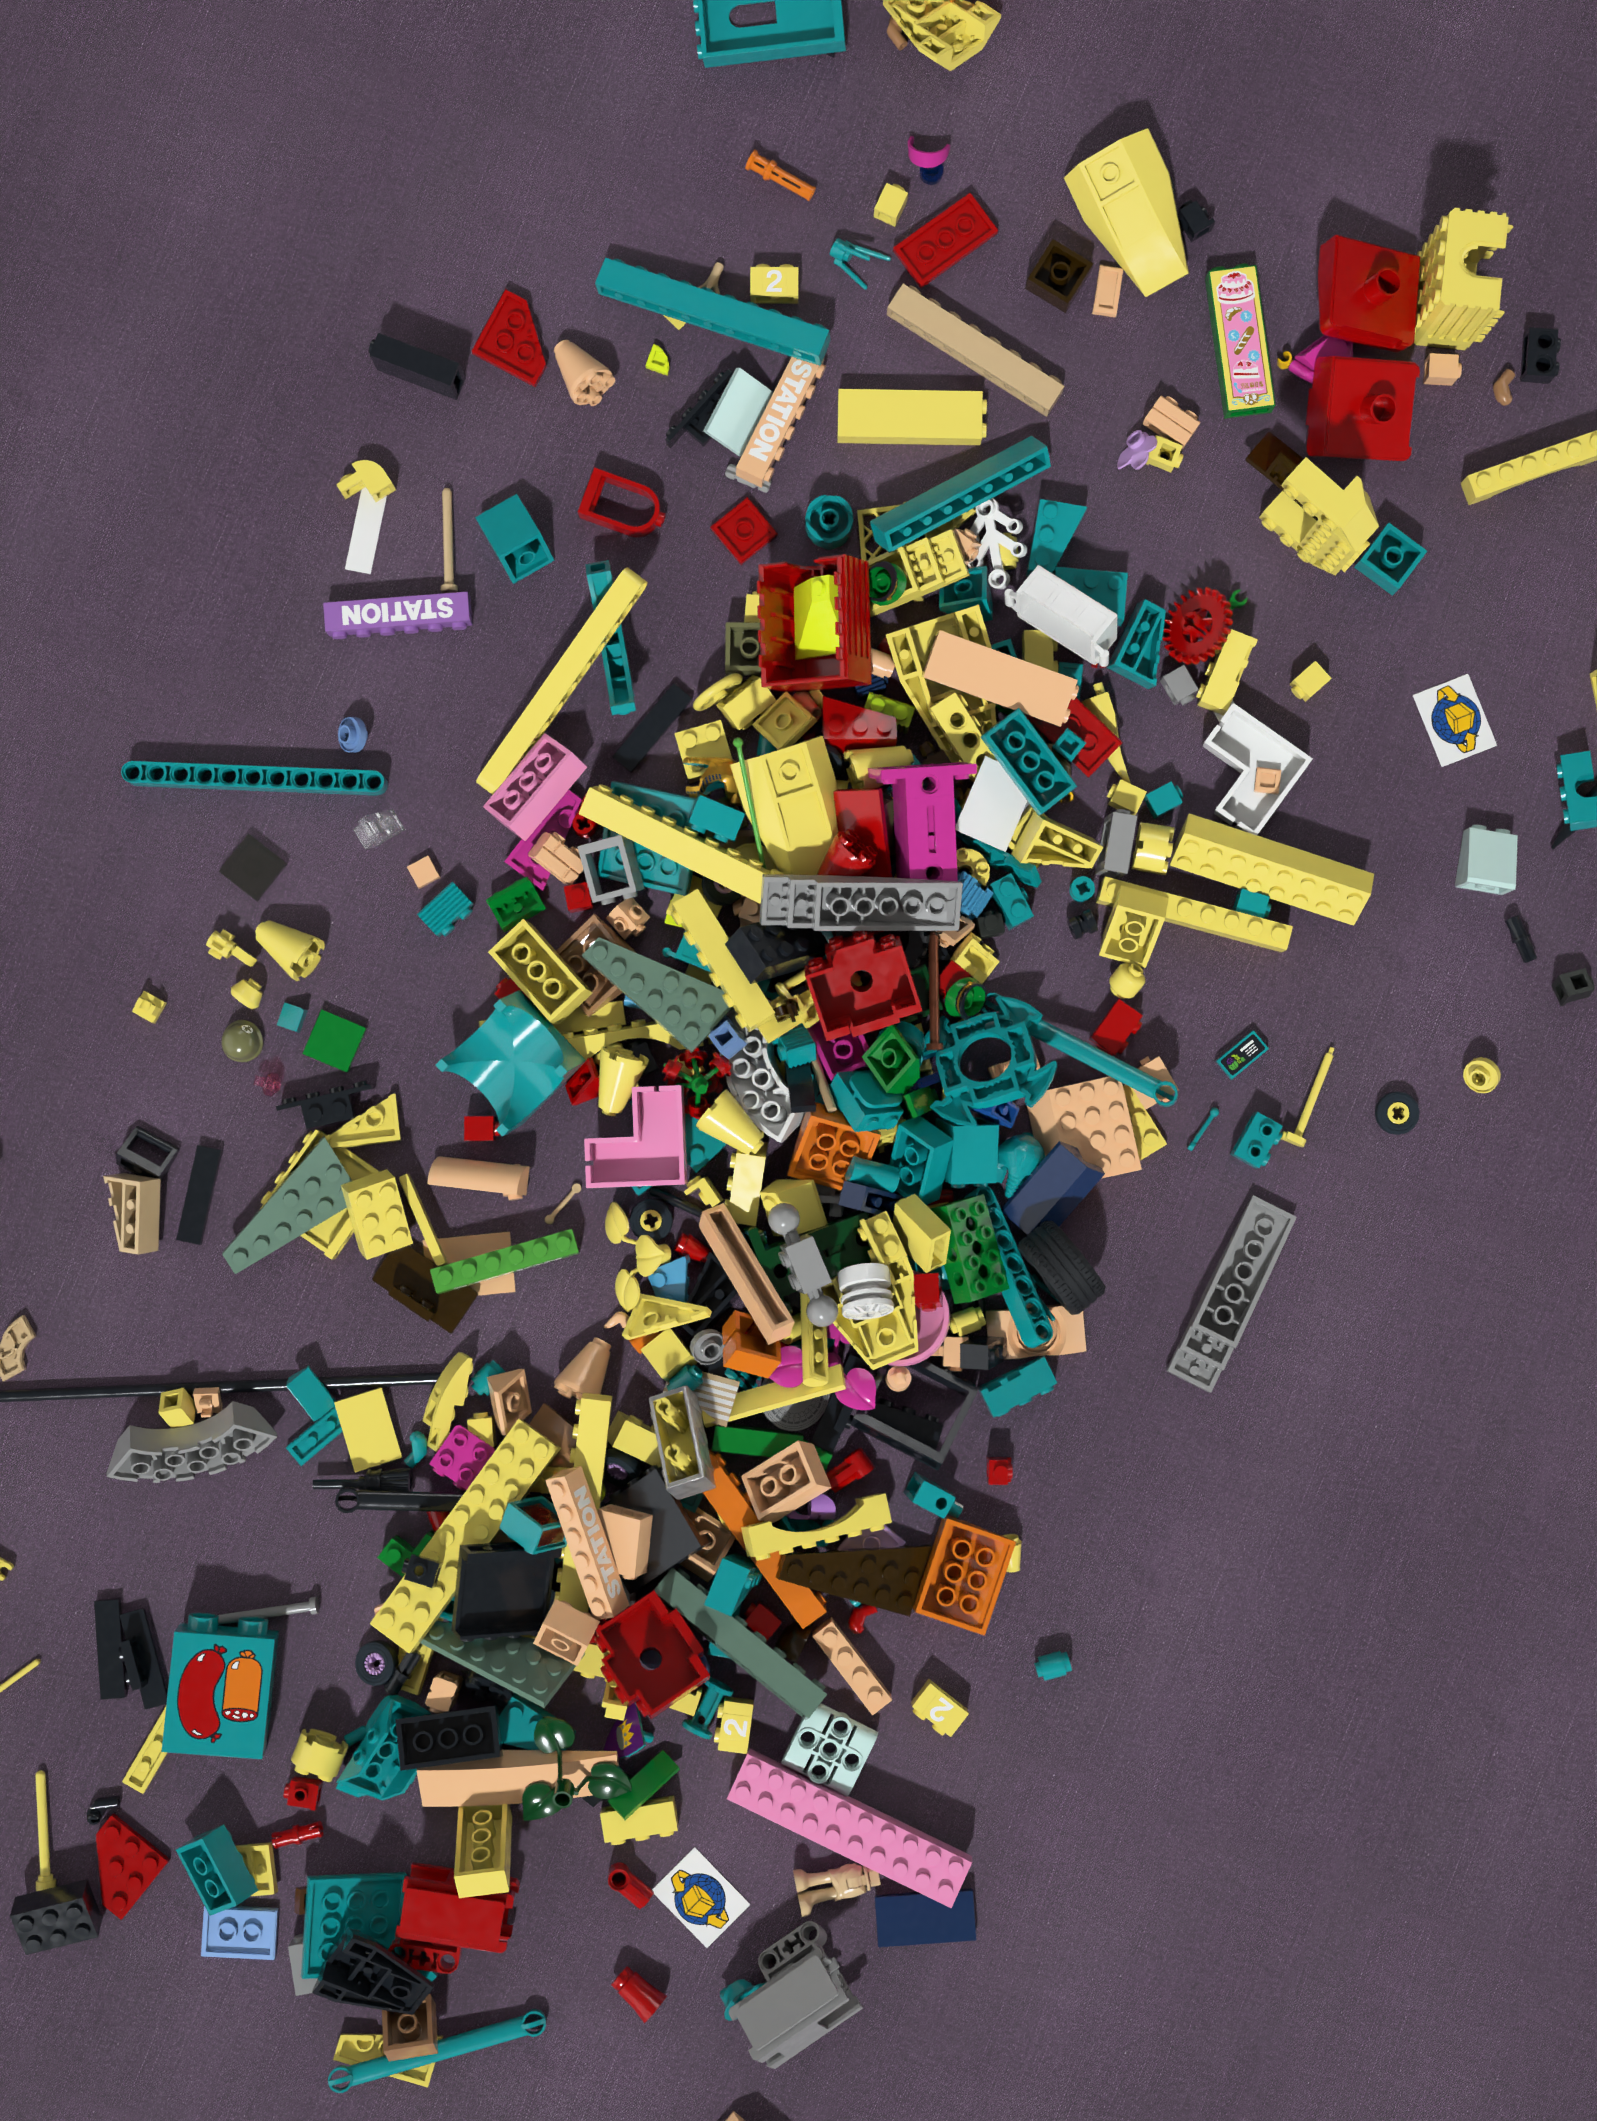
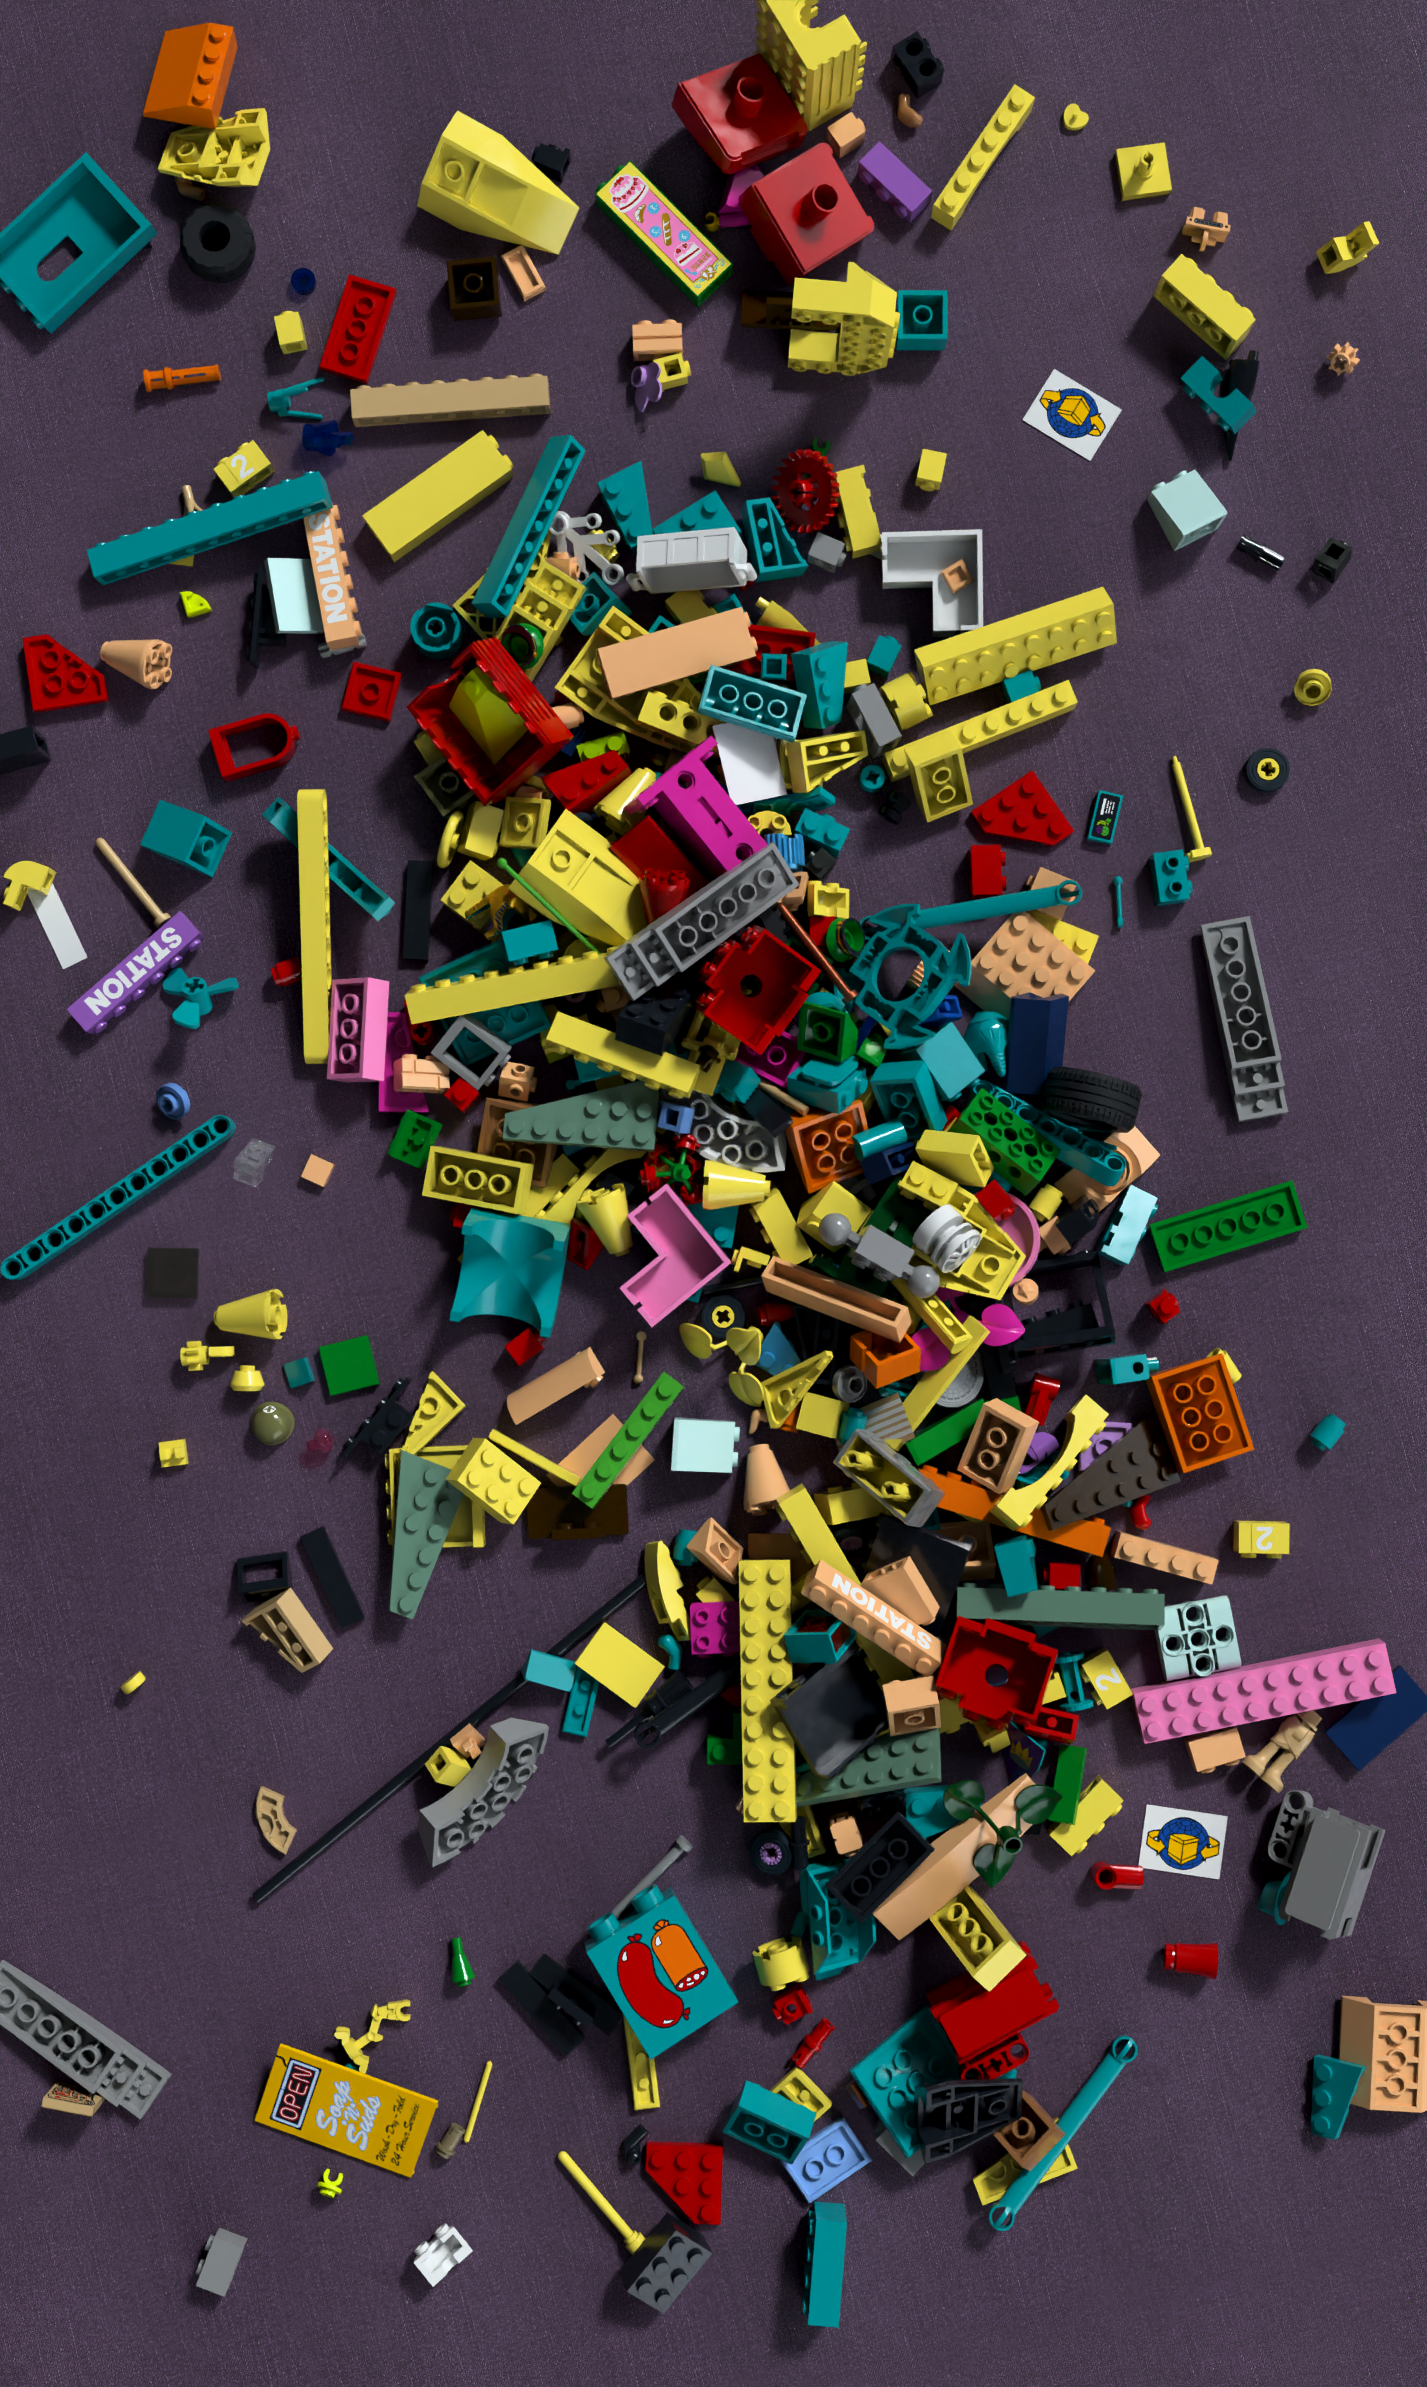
camera: 35 degrees left, 0 degrees up
black brick [401,1554,443,1588] -> none
teal brick [417,882,474,937] -> none
dark pink helmet [908,136,950,168] -> none
light yellow head [1109,963,1145,999] -> none
none -> teal piece [163,967,239,1029]
none -> black tyre [179,203,256,284]
none -> red brick [271,955,302,987]
none -> clear blue rock [302,420,355,457]
none -> green cone [451,1937,476,1987]
none -> light aqua slope [671,1417,740,1473]
none -> light yellow piece [701,451,741,487]
none -> teal wedge [791,641,848,729]
none -> teal brick [802,2201,847,2328]
none -> medium lavender brick [858,141,932,222]
none -> red plate [970,770,1074,847]
none -> red brick [1022,1707,1079,1745]
none -> green plate [1148,1180,1308,1272]
none -> light nougat brick [1184,1726,1246,1773]

